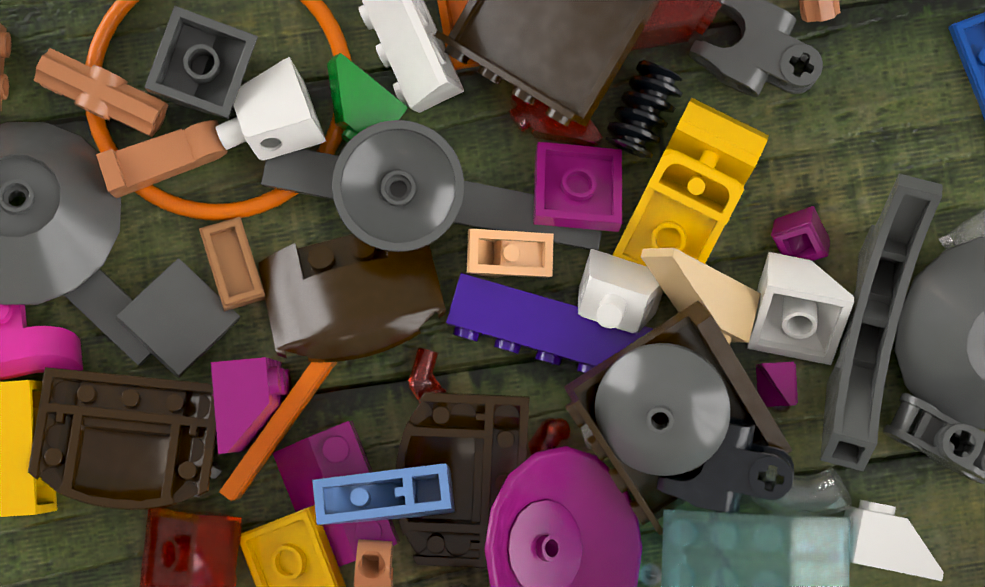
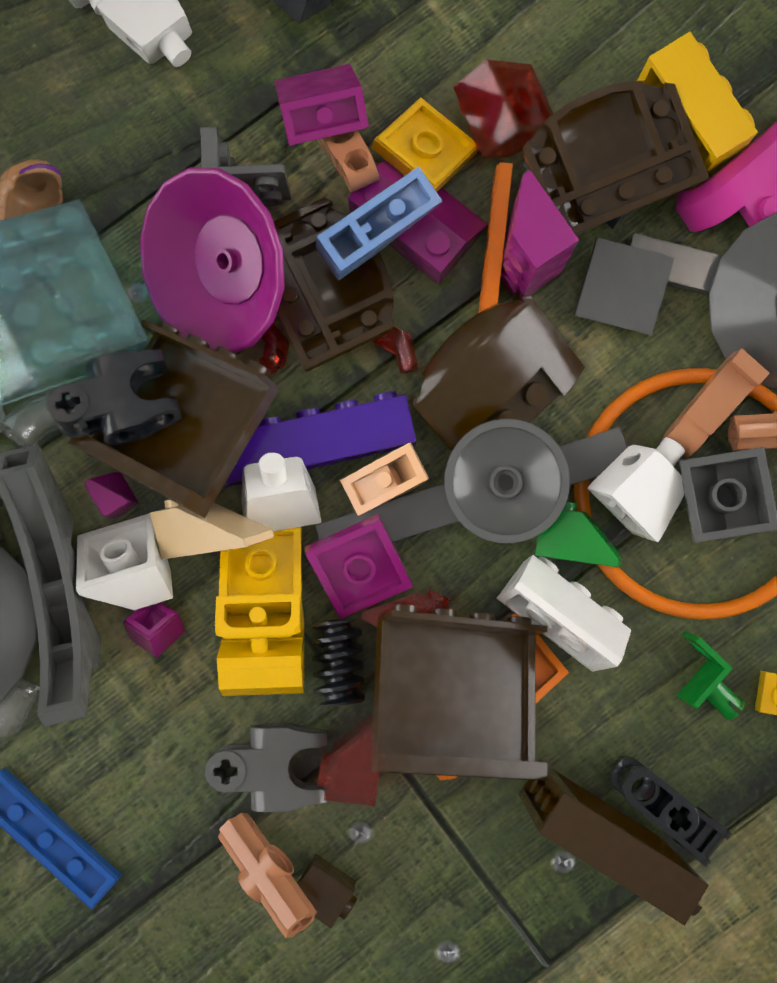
camera: 155 degrees right, 0 degrees up
medium nougat tile [199,217,265,312] -> none
dark grey dish [595,343,731,476] -> none

